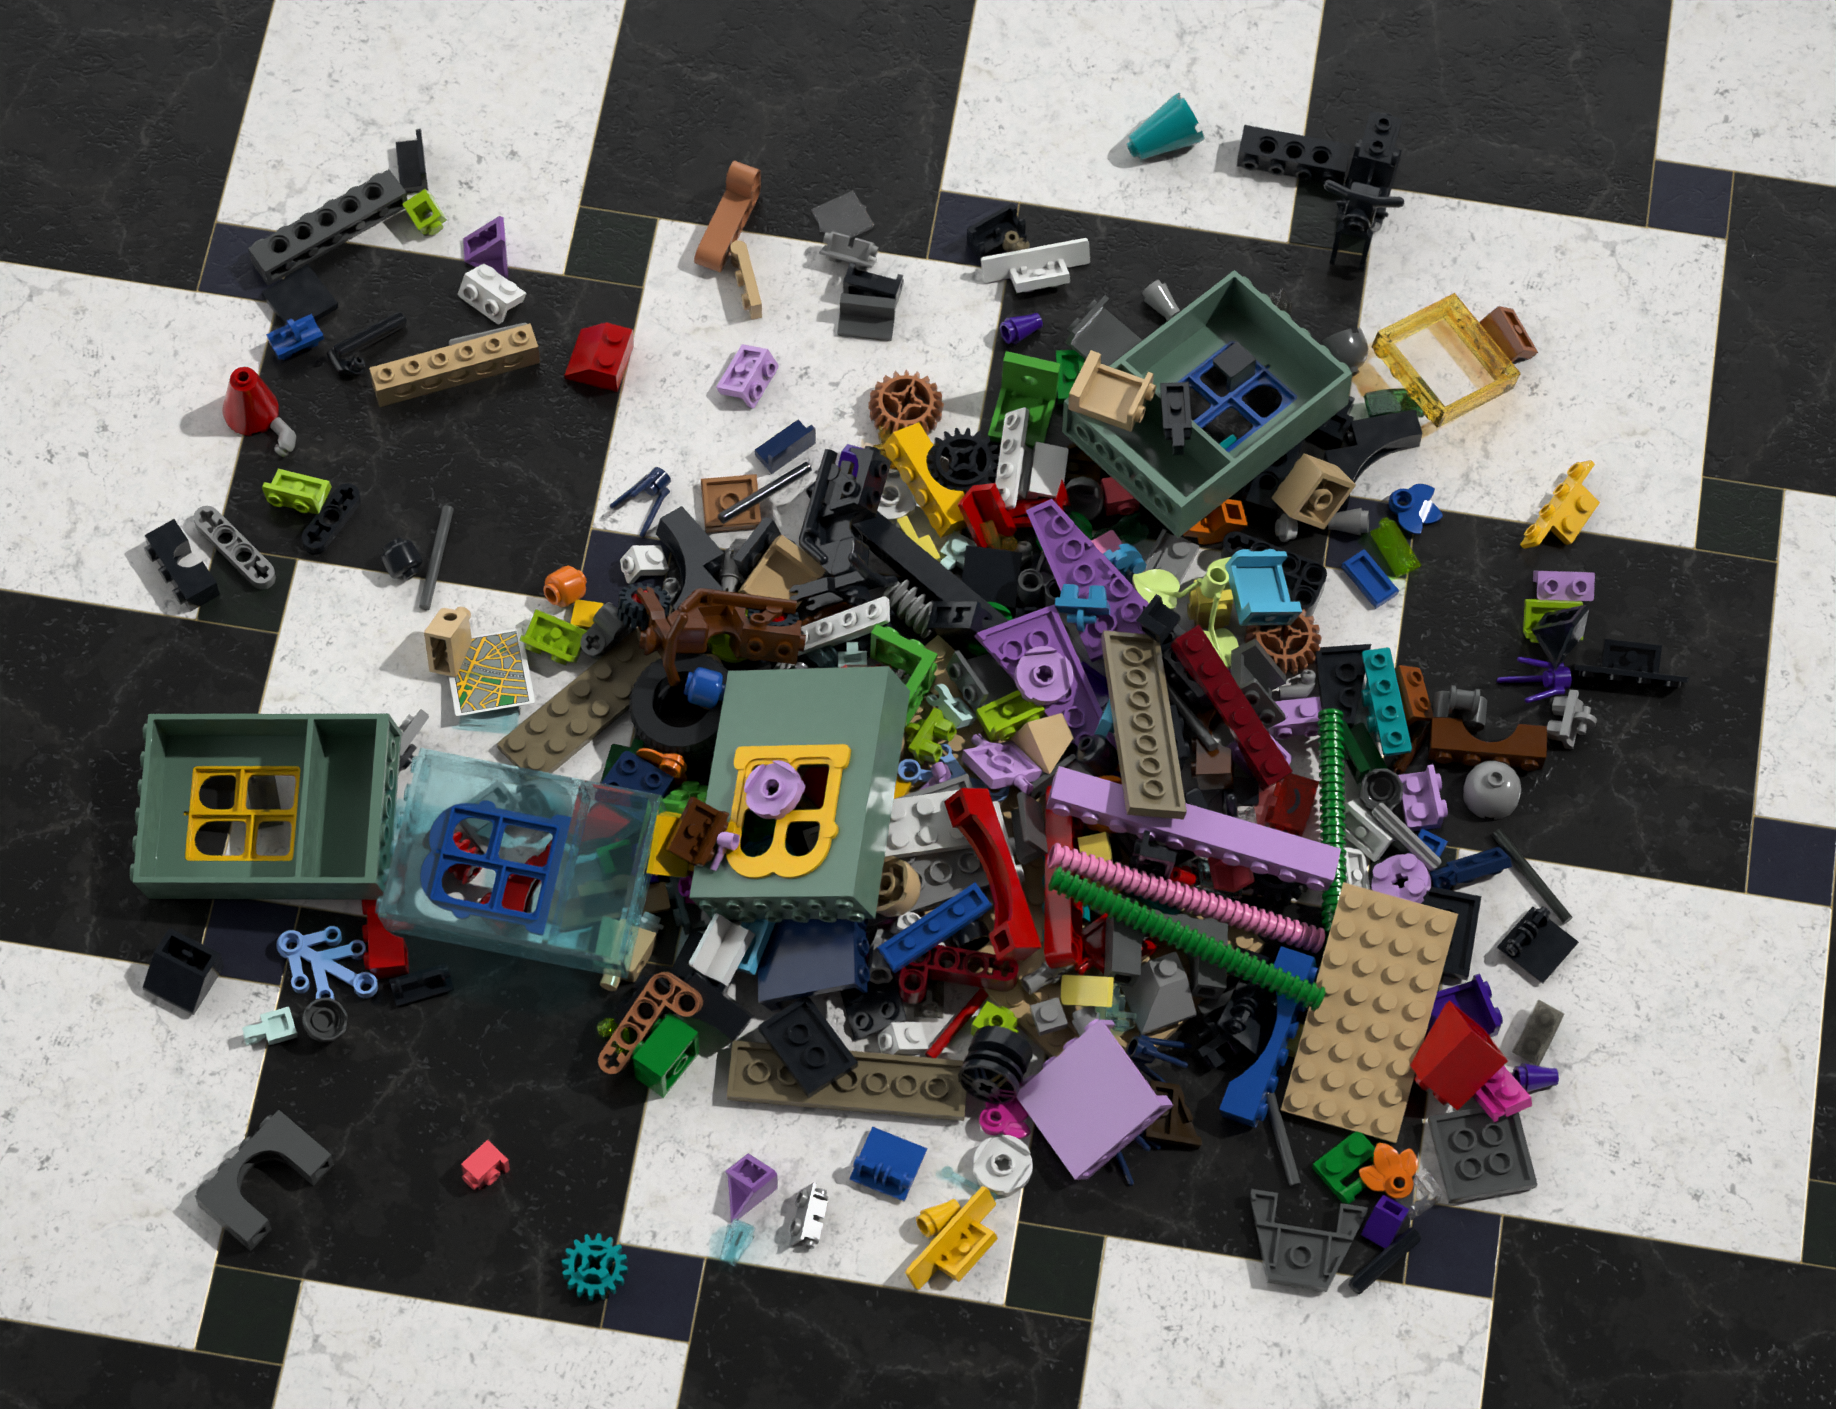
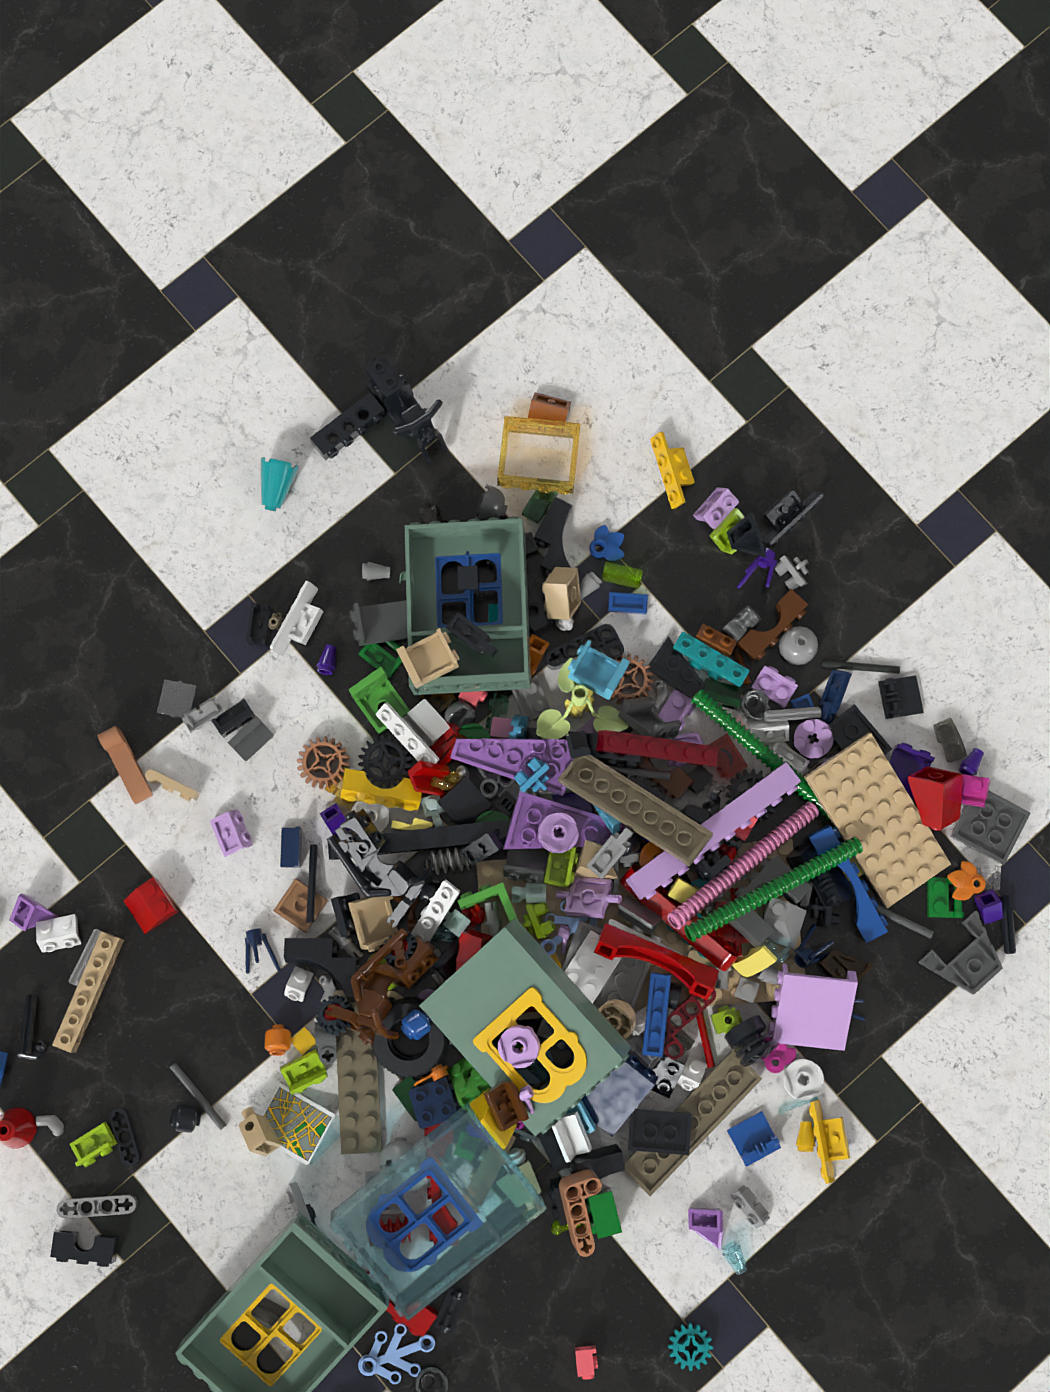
camera: 50 degrees left, 15 degrees up
none -> light grey hinge [587,827,634,879]

